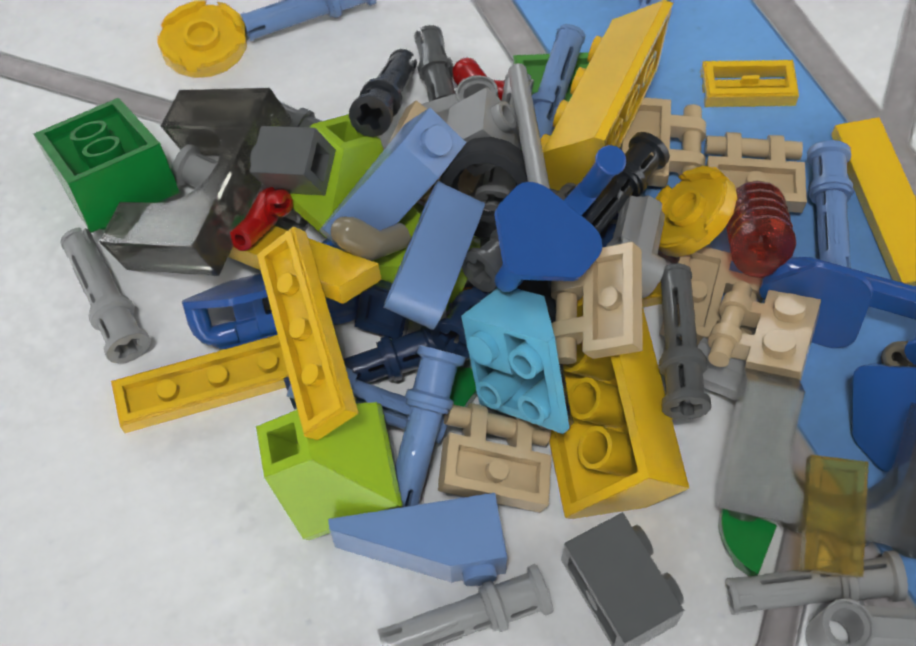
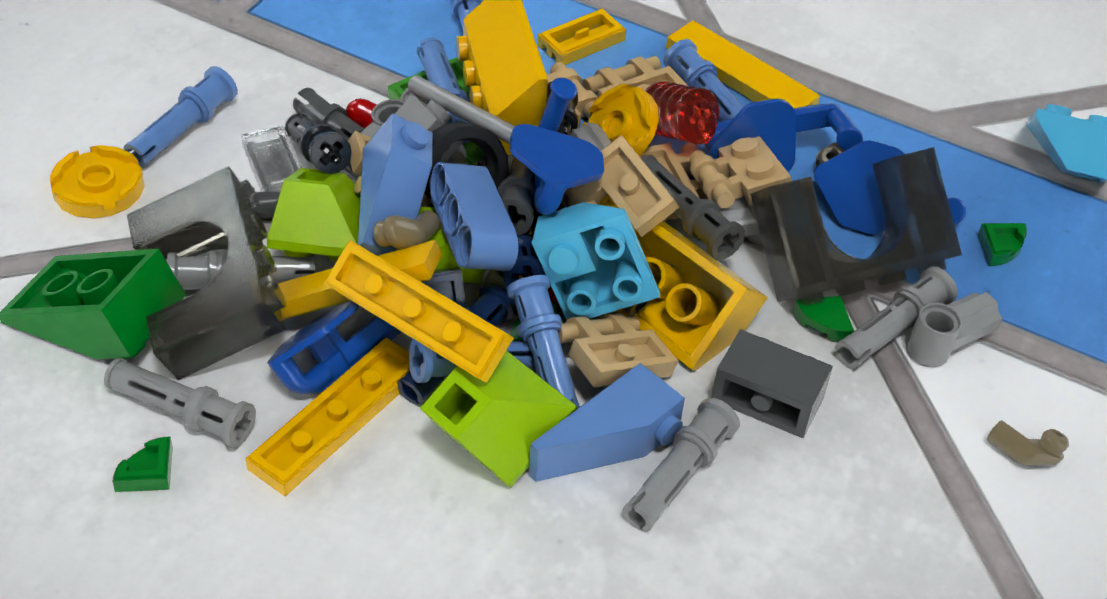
camera: 40 degrees left, 15 degrees down
red arm [229,187,293,251] -> none
dark grey brick [250,126,336,196] -> none
clear yellow tile [800,455,869,579] -> none
none -> green tile [112,436,173,492]
none -> clear tile [241,126,302,192]

